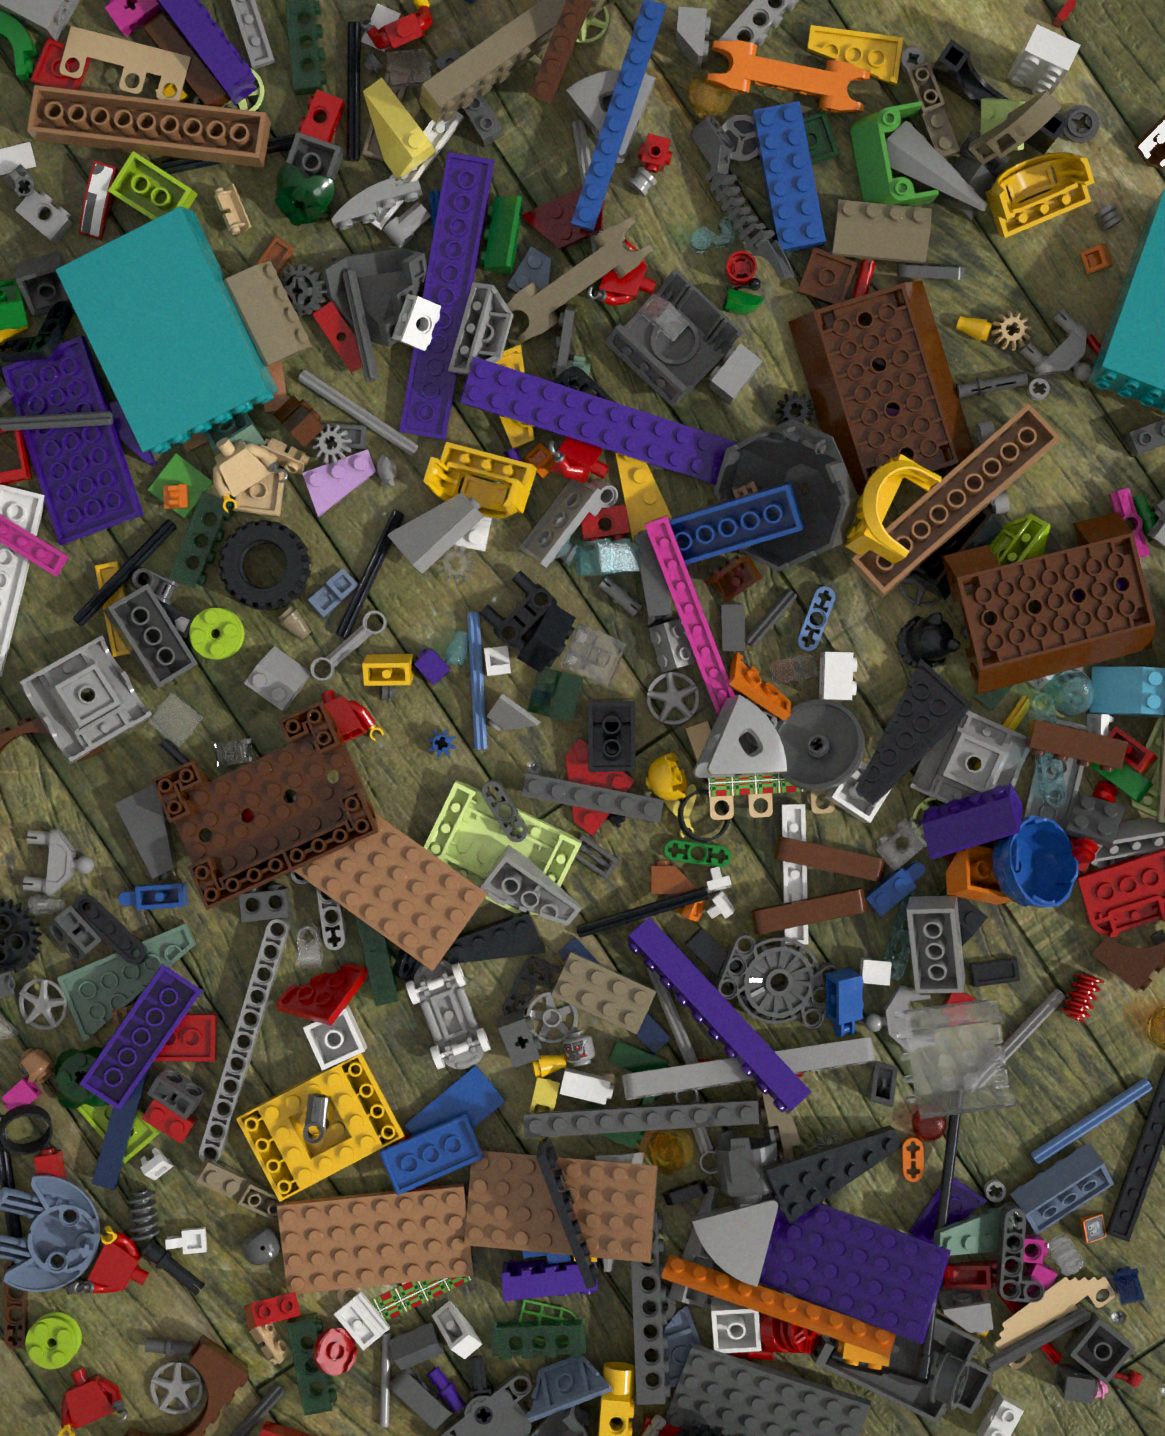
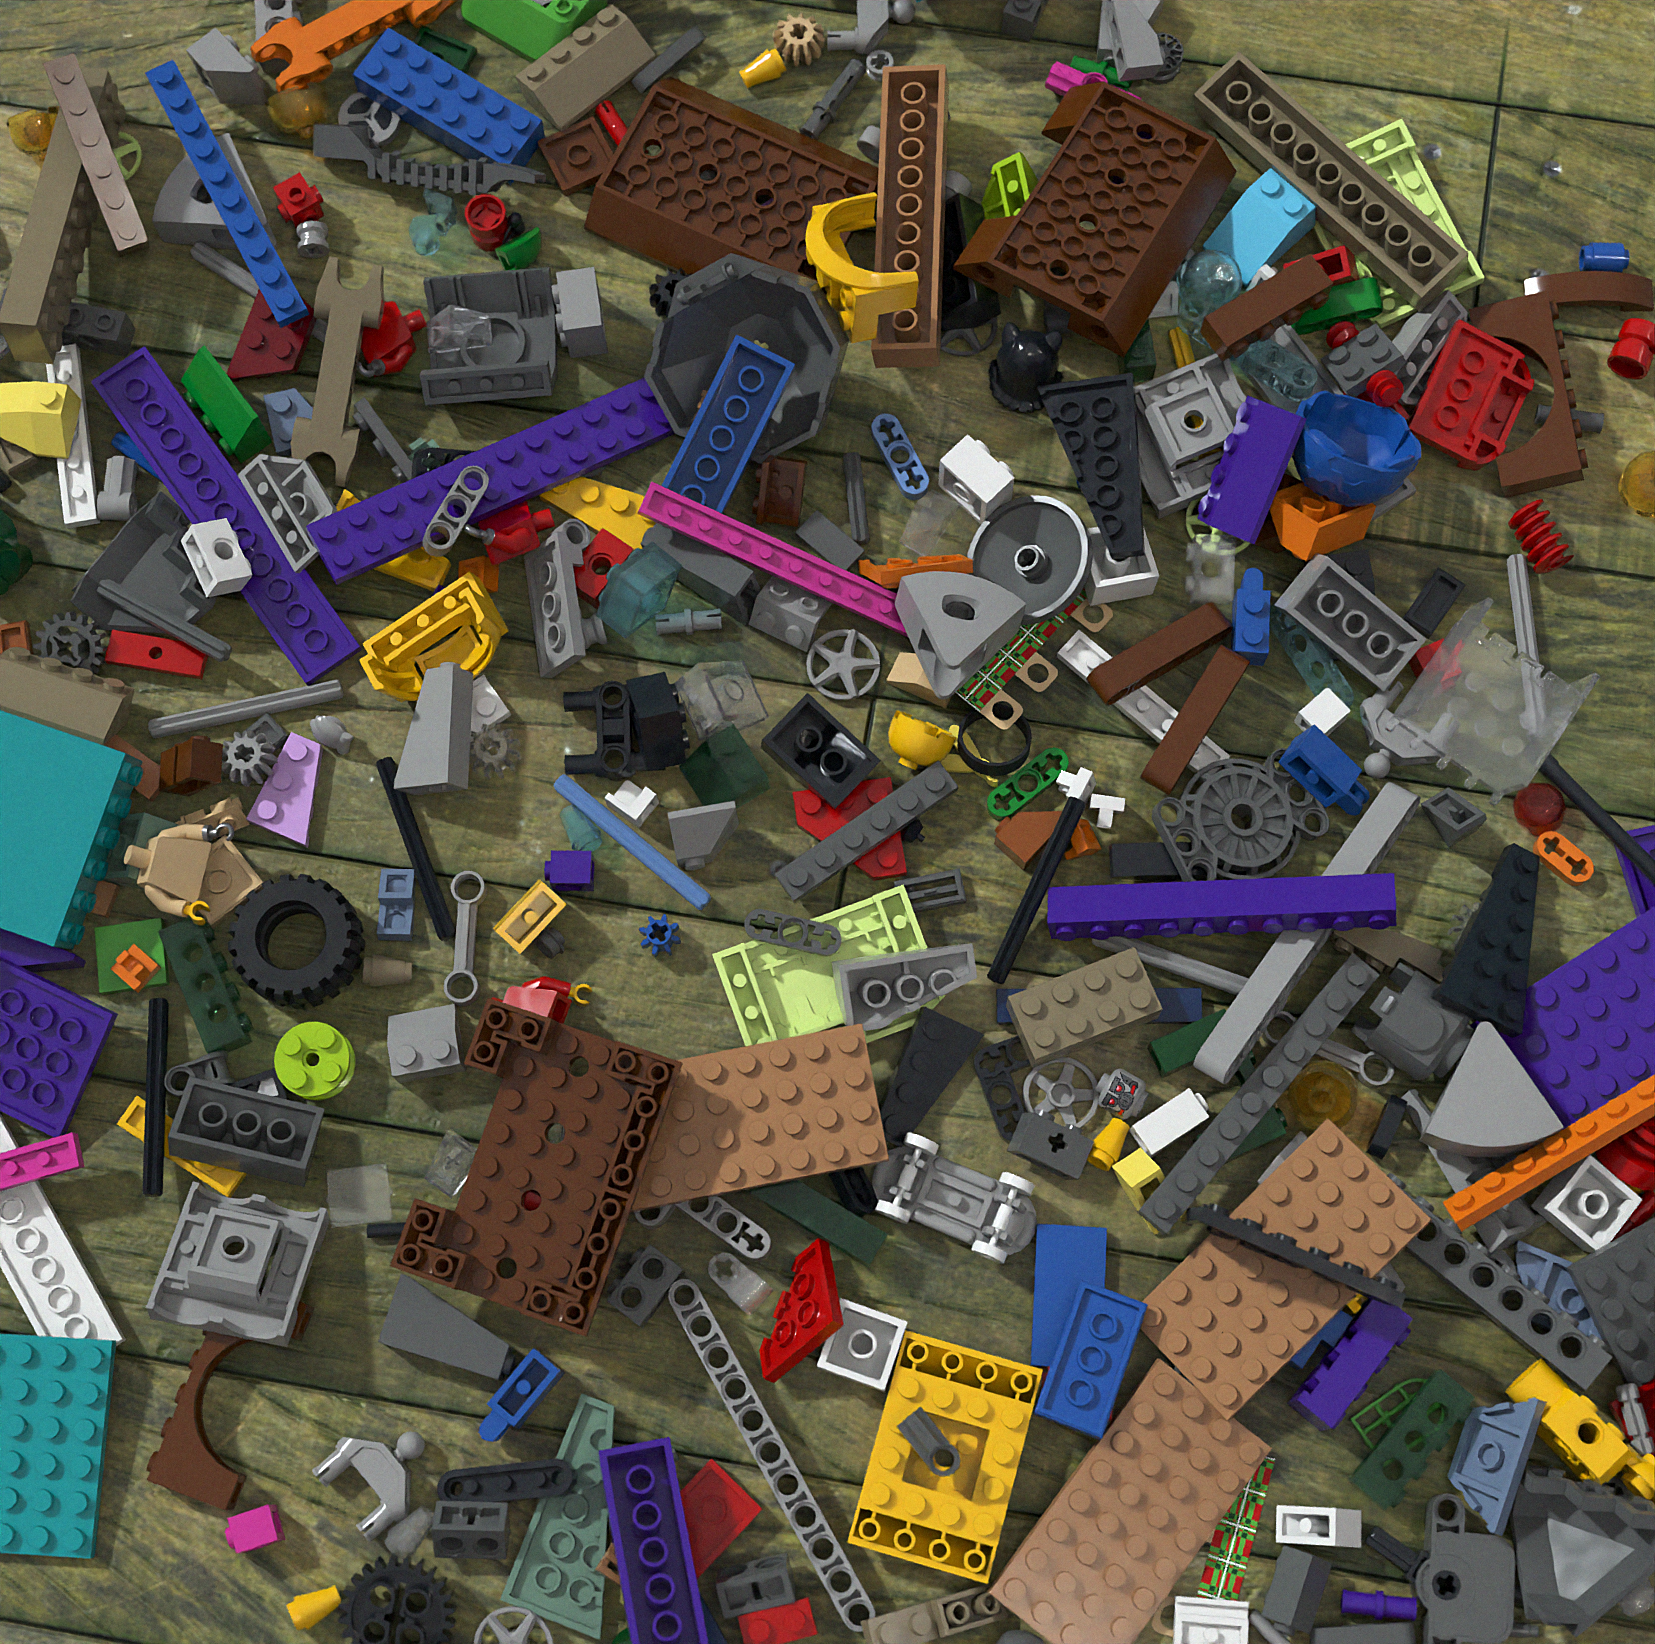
camera: 40 degrees left, 15 degrees down
light grey slope [331,178,423,230] -> none
none -> light grey beam [422,466,489,557]

